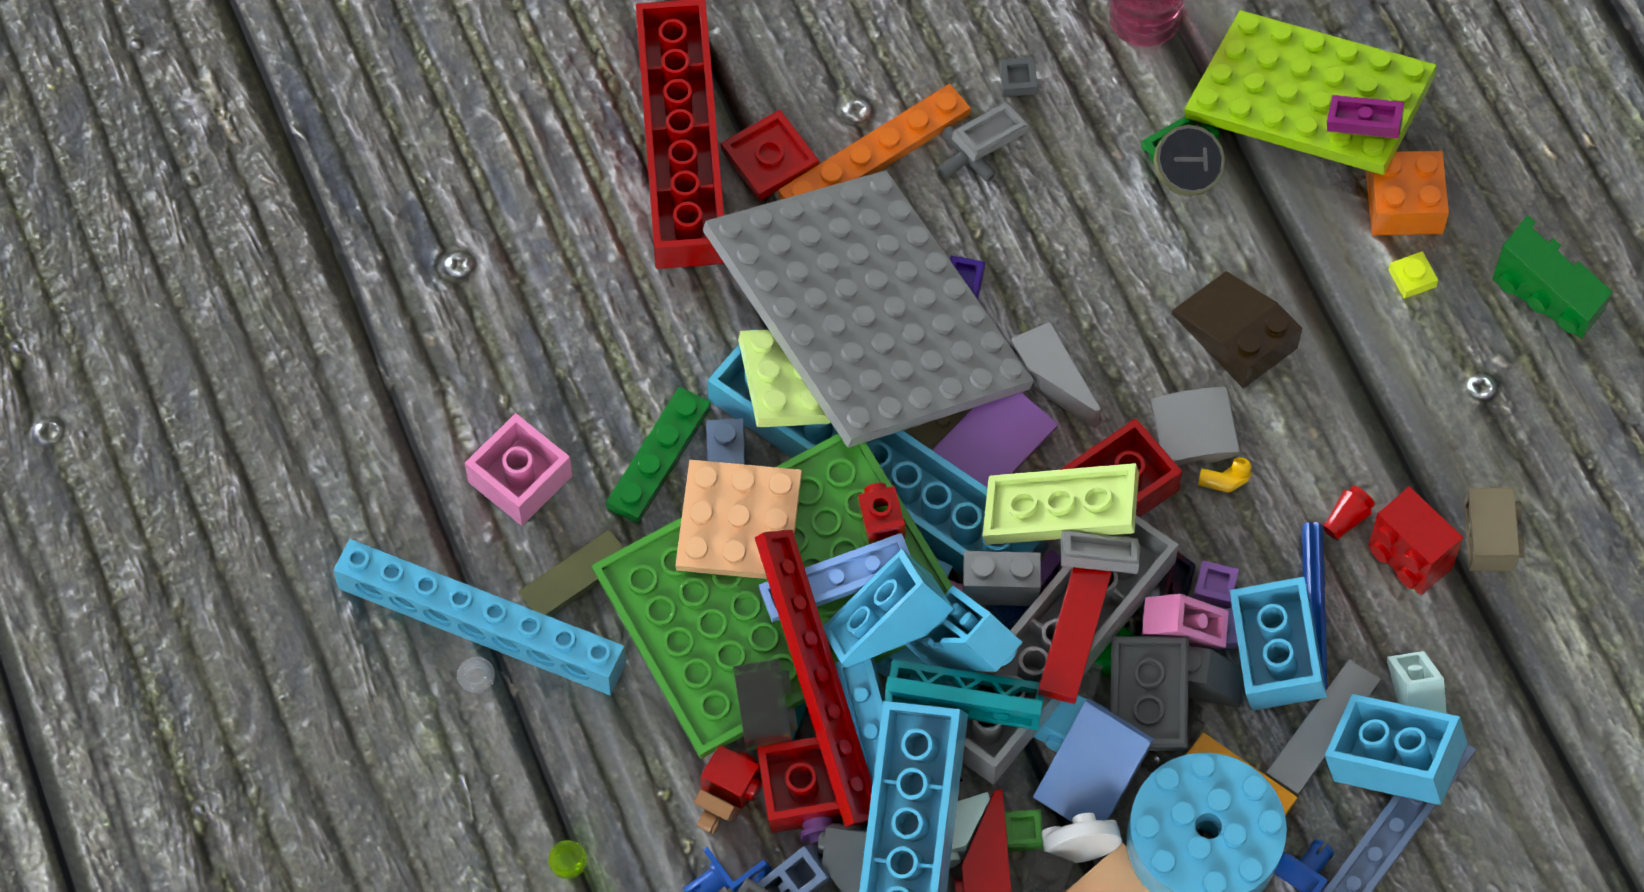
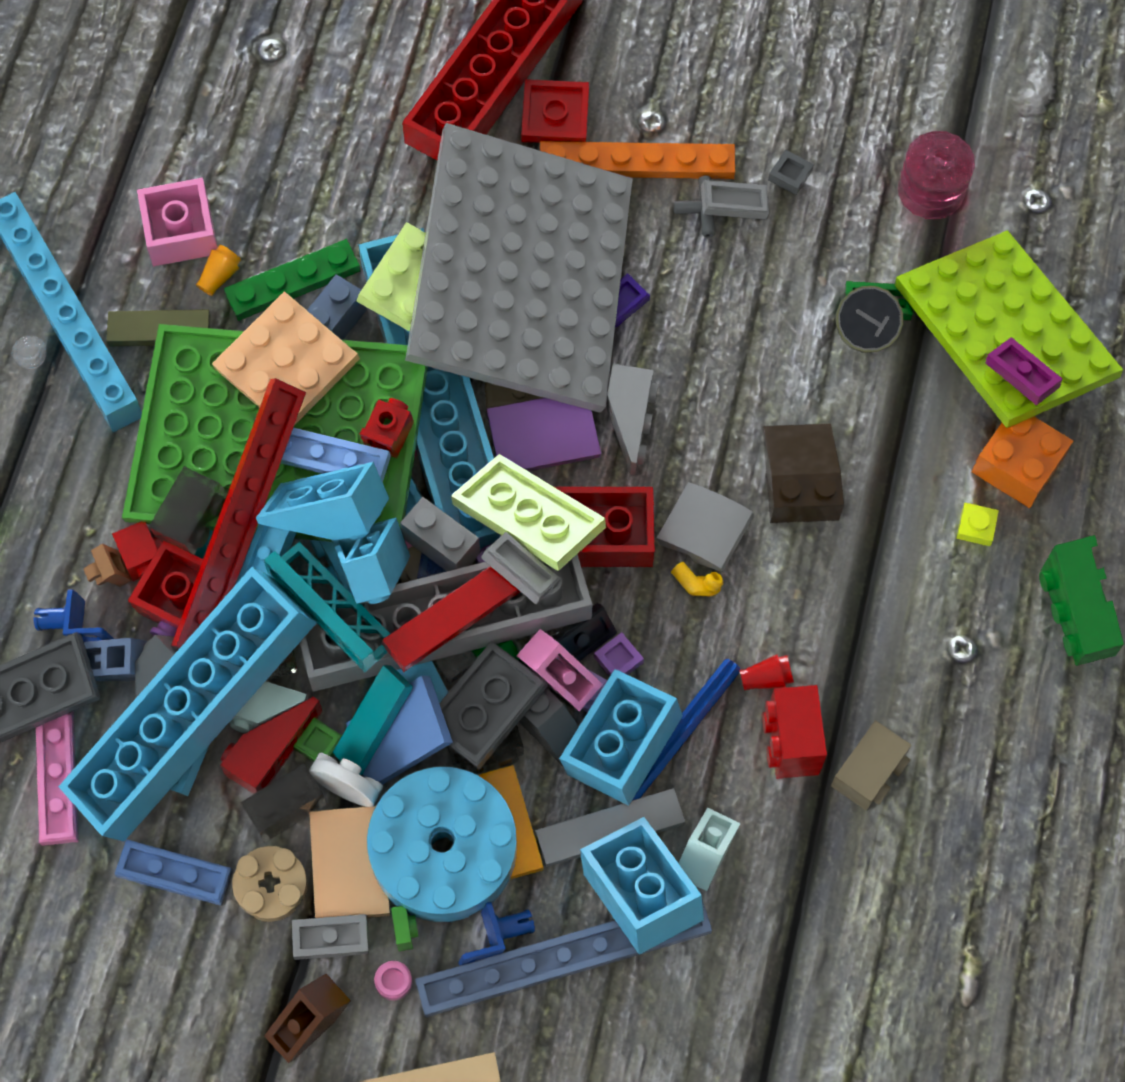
camera: 35 degrees right, 5 degrees up
none -> light orange cone [196,245,241,296]
none -> teal tile [333,665,413,775]

